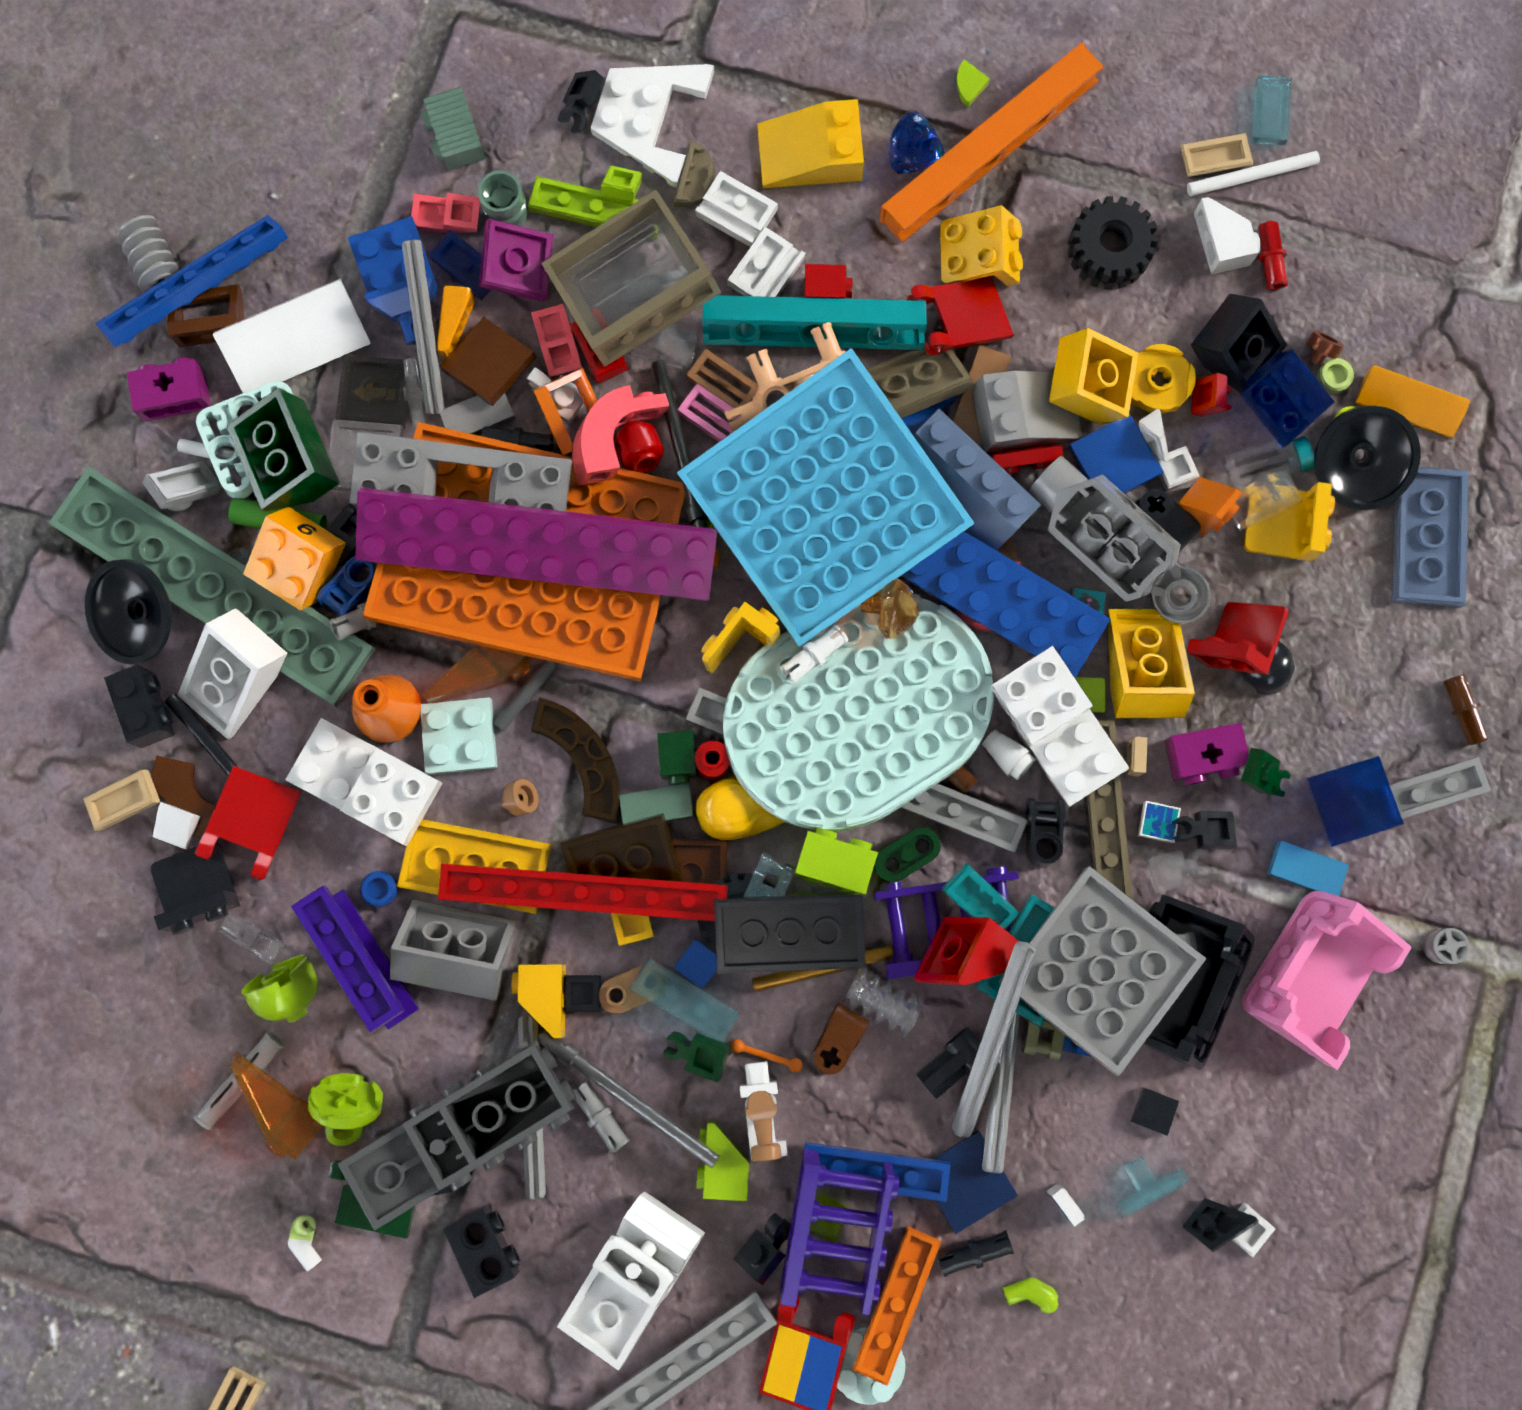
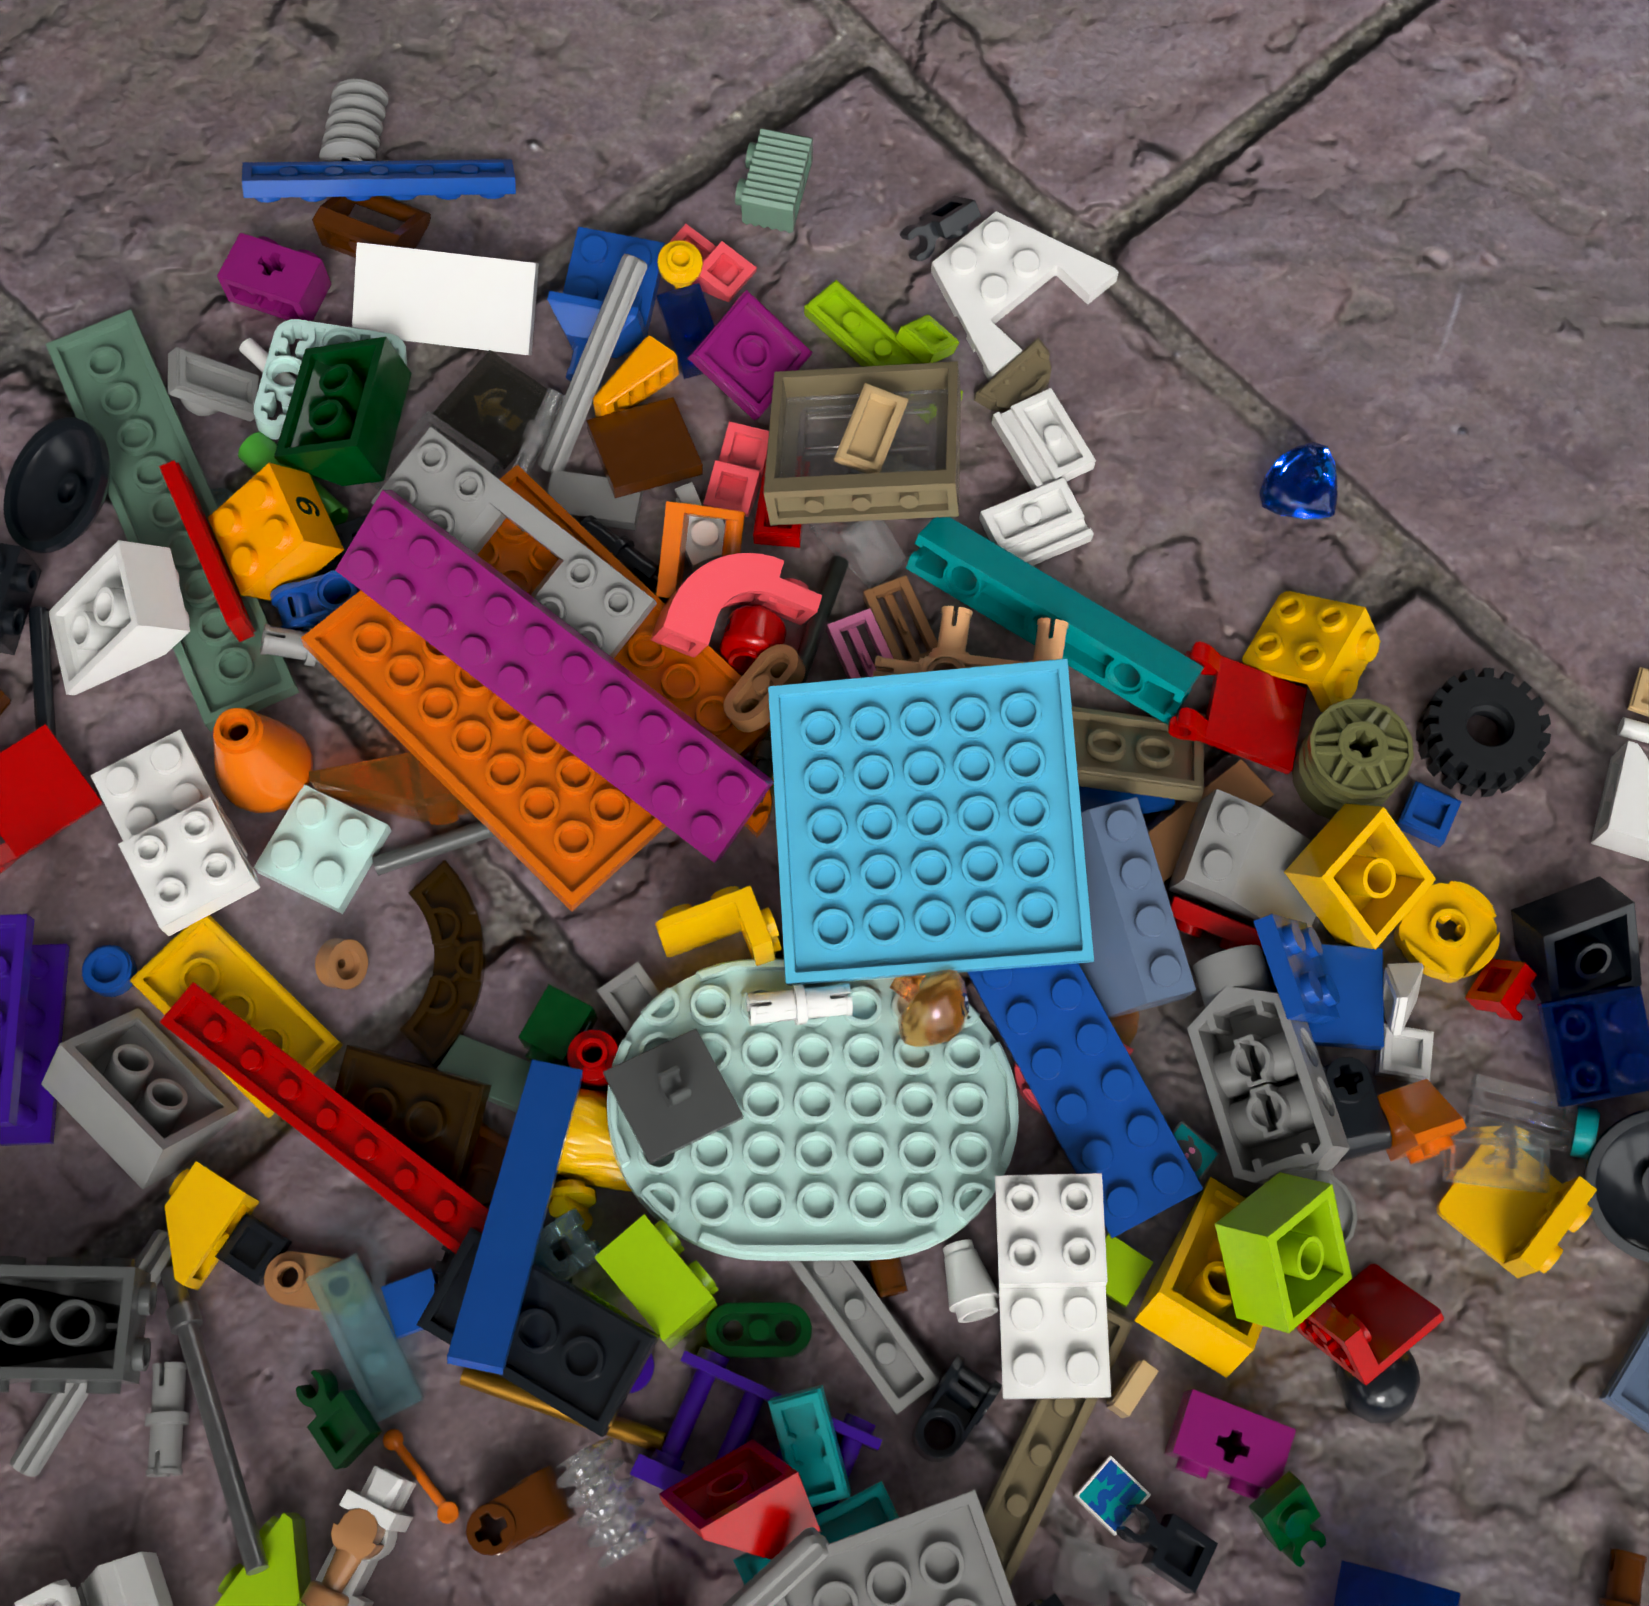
camera: 30 degrees right, 10 degrees down
sand green wheel [478,171,528,226] -> none
yellow plate [611,913,655,946] -> none
yellow slope [757,99,864,189] -> none
red brick [804,264,853,299] -> none
orange tile [879,42,1104,243] -> none
lime tile [956,59,990,108] -> none
none -> red tile [159,460,256,642]
none -> blue tile [447,1059,583,1375]
none -> yellow plate [548,1179,597,1232]
none -> dark grey piece [603,1028,744,1164]
none -> yellow plate [657,240,703,294]
none -> medium nougat plate [724,644,805,732]
none -> tan tile [834,383,909,474]
none -> lime brick [1215,1172,1352,1333]
none -> blue plate [1253,914,1340,1025]
none -> olive wheel [1292,699,1414,820]
none -> blue tile [1396,781,1462,848]

